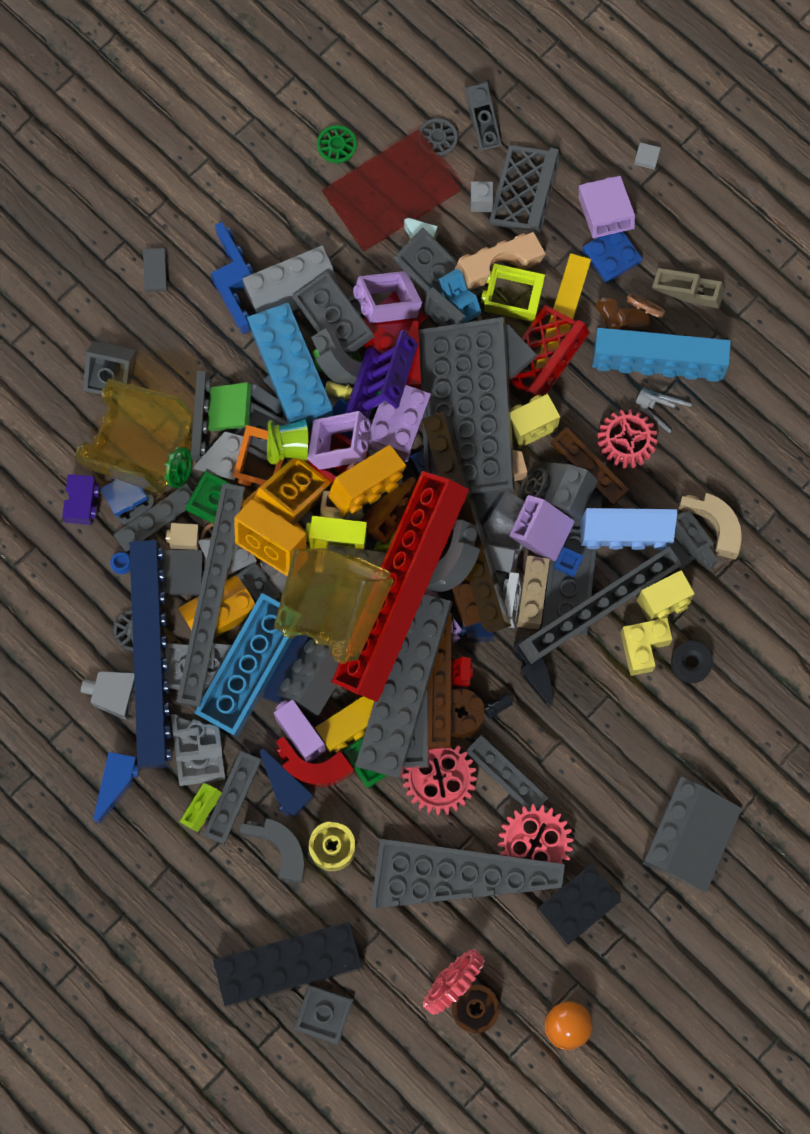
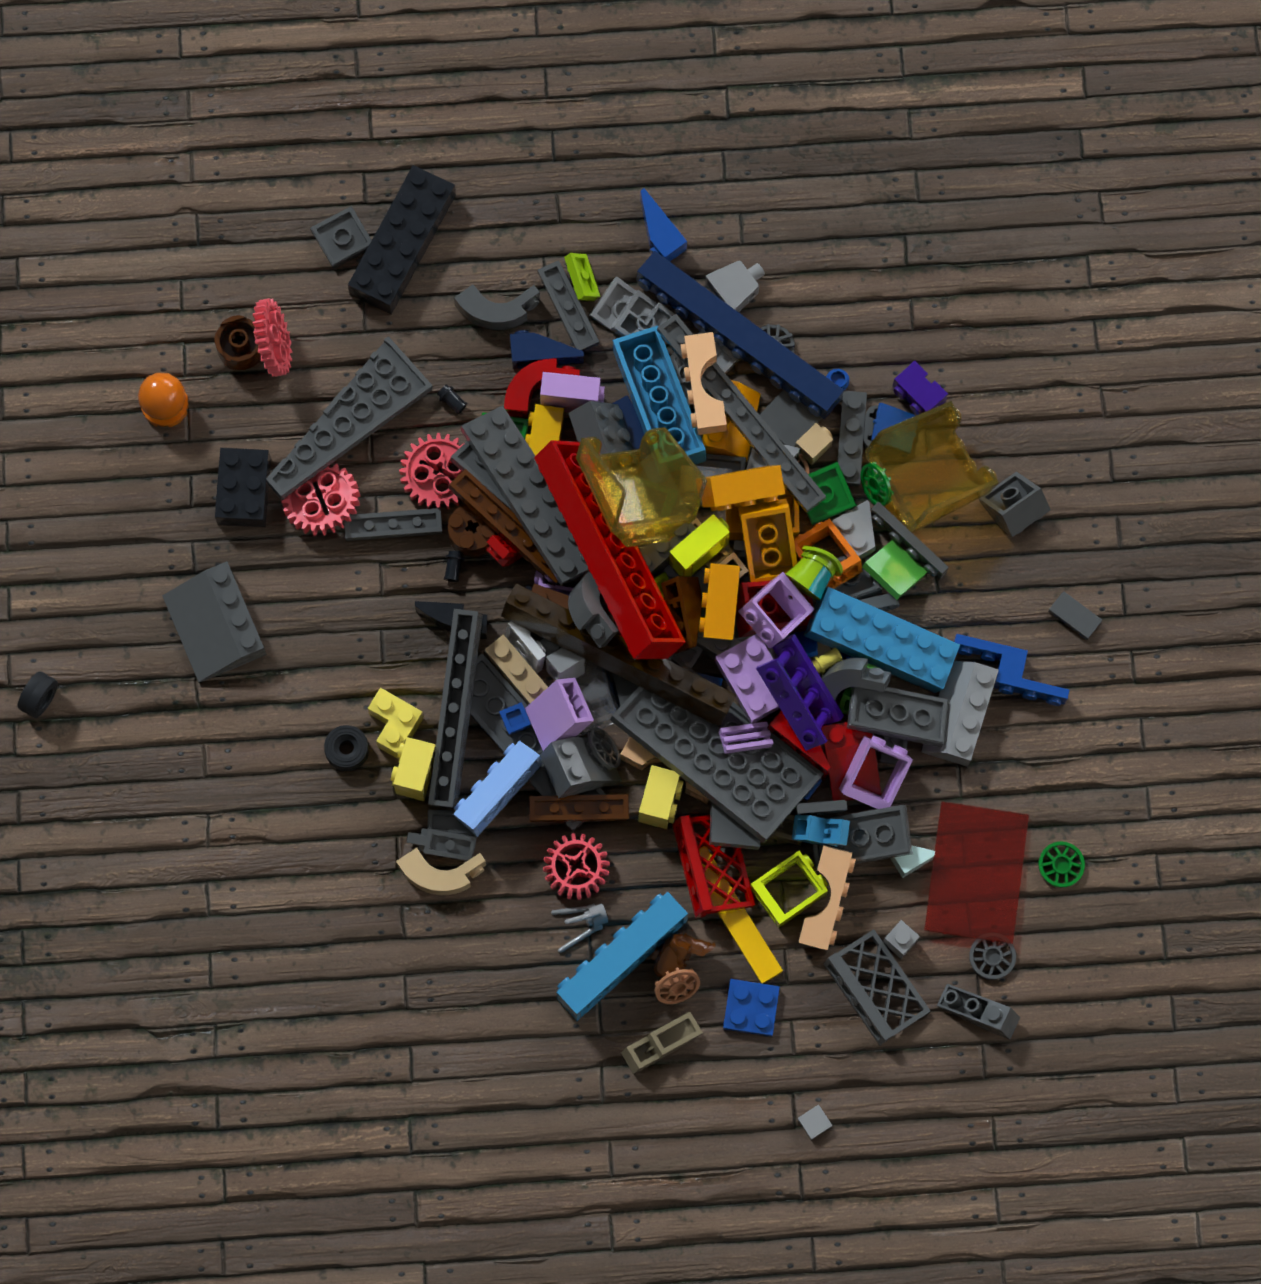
camera: 130 degrees right, 0 degrees up
light yellow brick [309,822,356,871] -> none
lavender brick [579,176,635,238] -> none
none -> black pin [437,384,468,415]
none -> light nougat arch [680,332,727,435]
none -> lavender tile [719,721,773,754]

